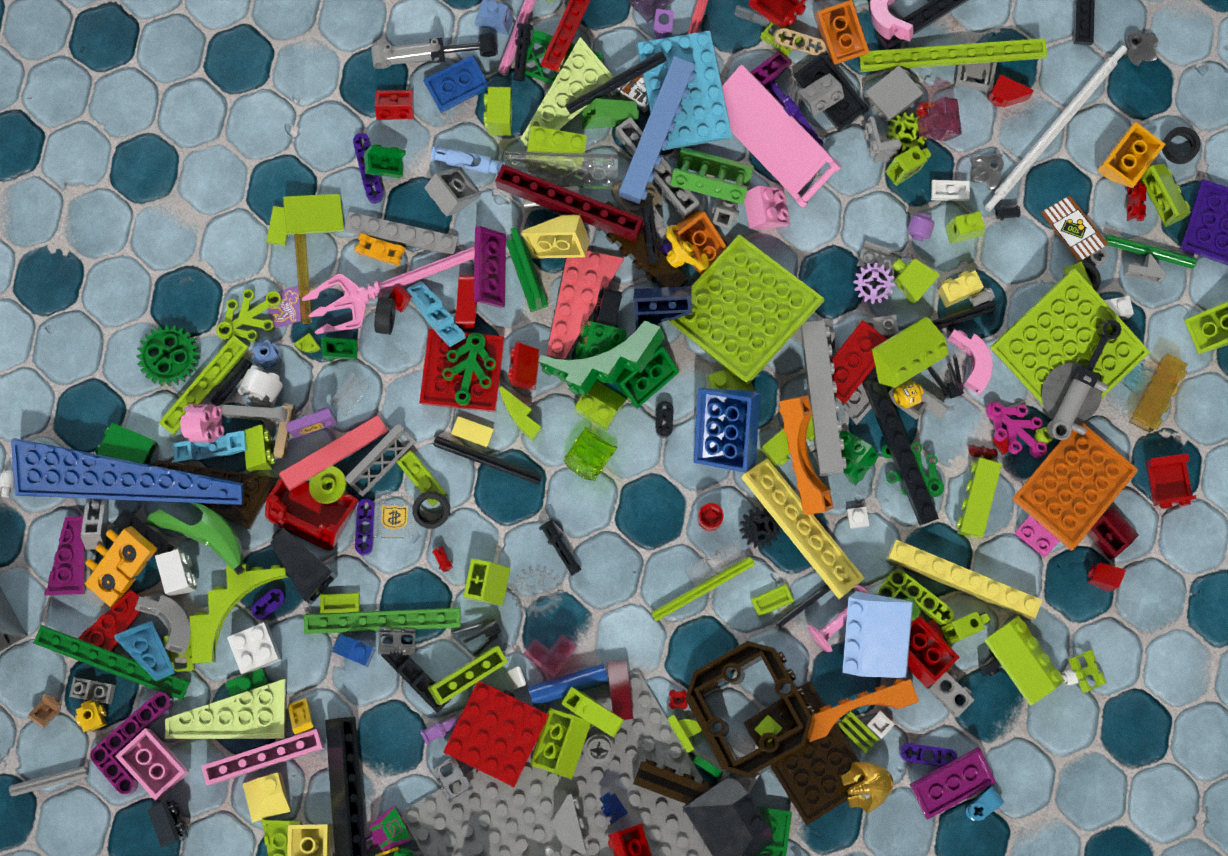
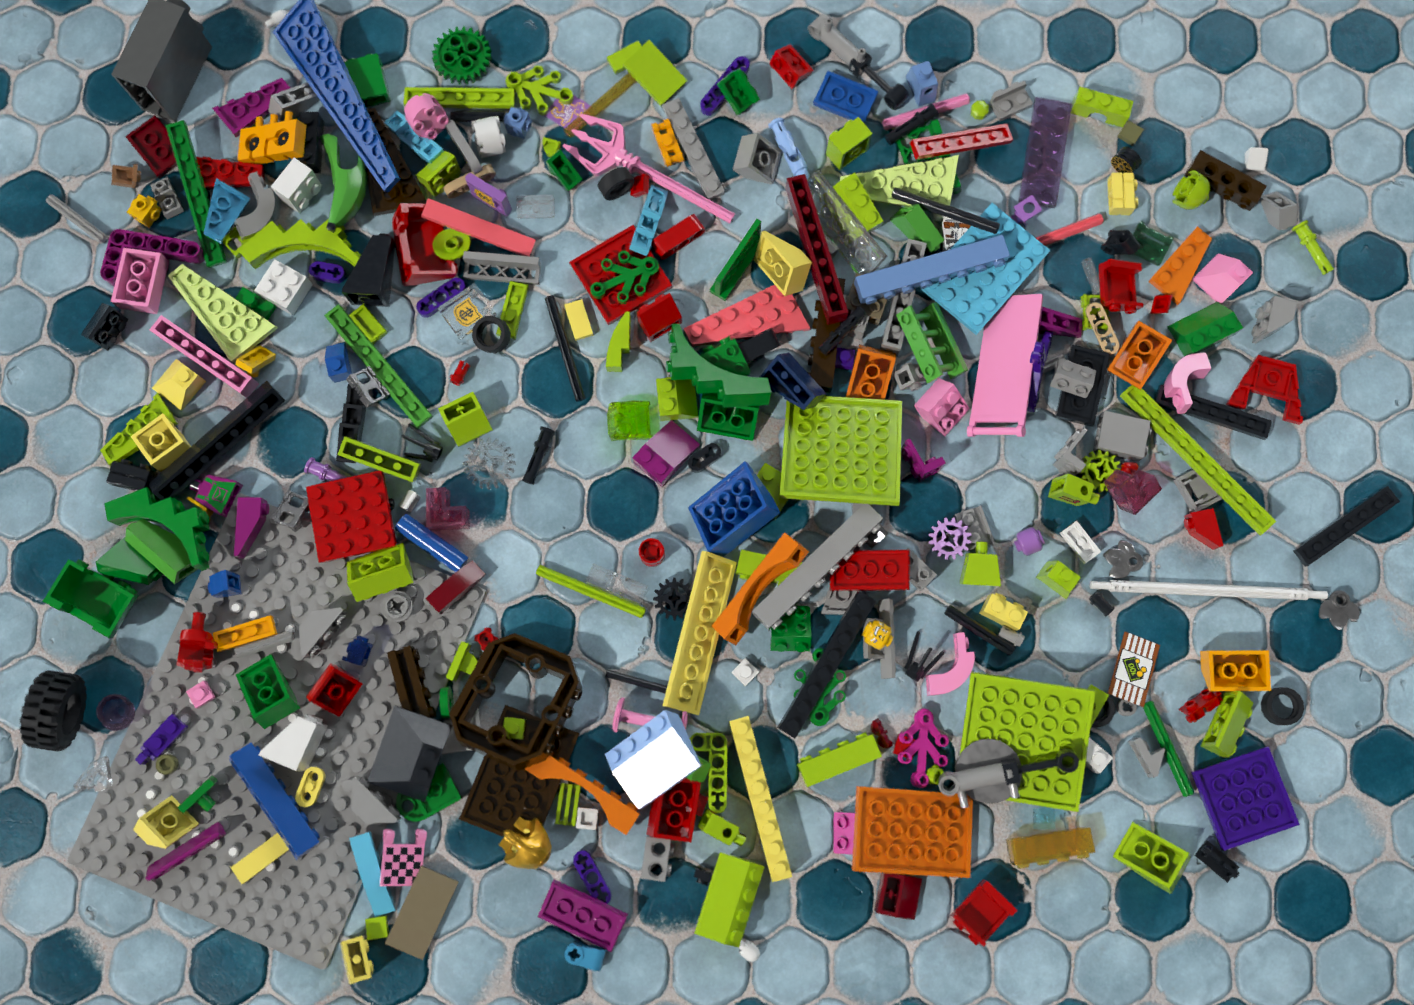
camera: 55 degrees right, 0 degrees up
magenta piece [474,226,506,308] -> none
lime slope [561,687,624,737] -> none
yellow piece [666,225,709,271] -> none
lime tile [750,584,794,617] -> none
lime slope [872,317,949,388] -> none
lime piece [1068,650,1107,693] -> none
red slope [1087,563,1126,592] -> none
none -> dark red tile [125,115,177,179]
none -> magenta slope [234,497,270,559]
none -> magenta slope [632,420,700,487]
none -> magenta bracket [901,438,946,482]

